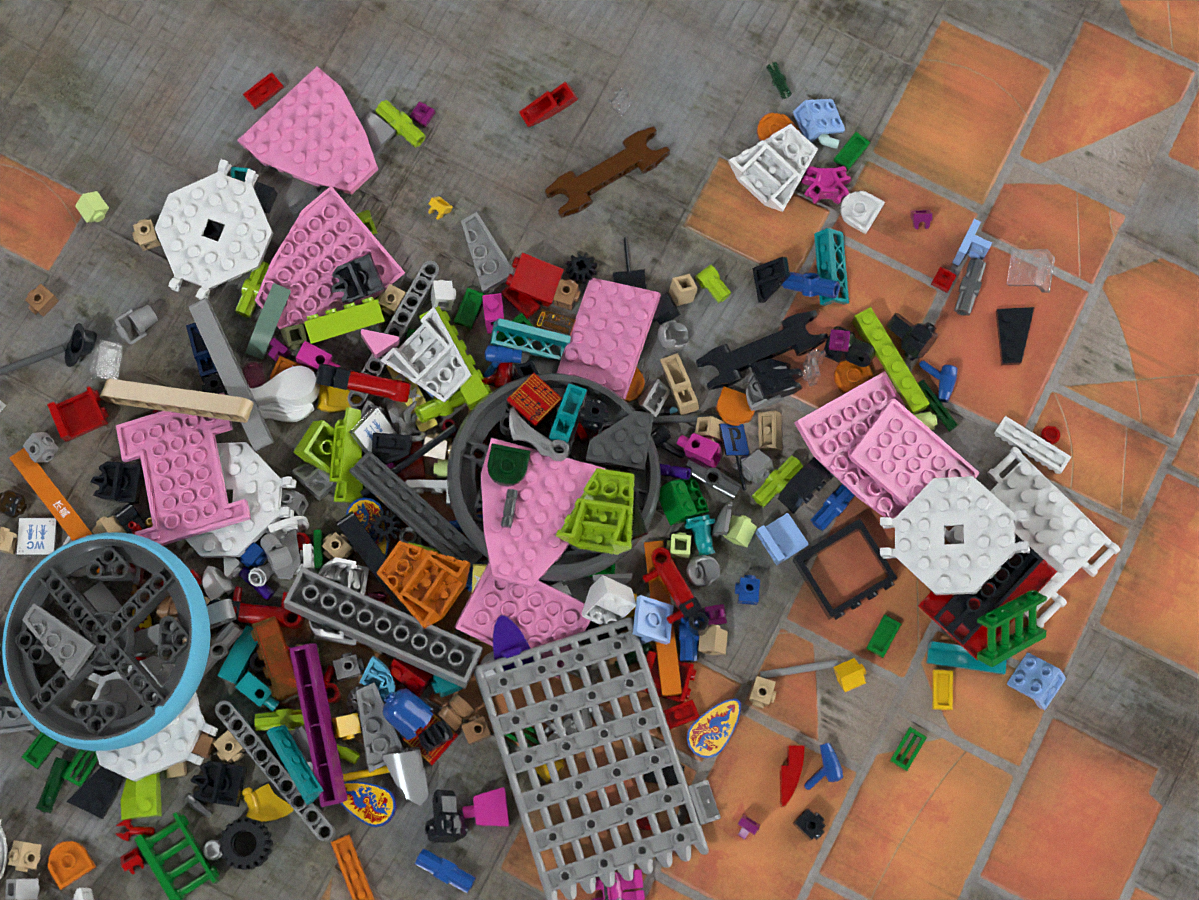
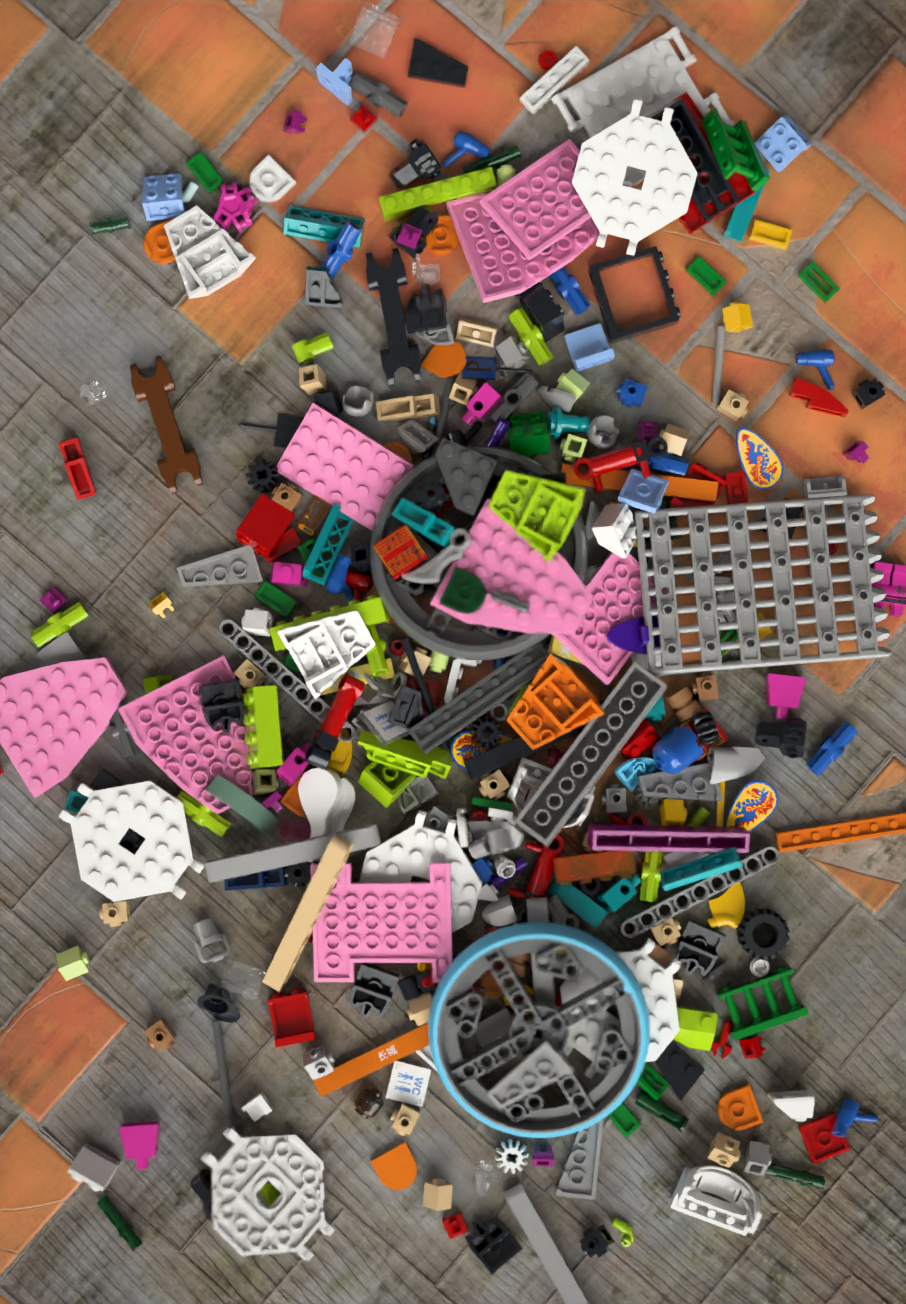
camera: 80 degrees left, 10 degrees up
bright pink slope [361,329,400,359] -> none

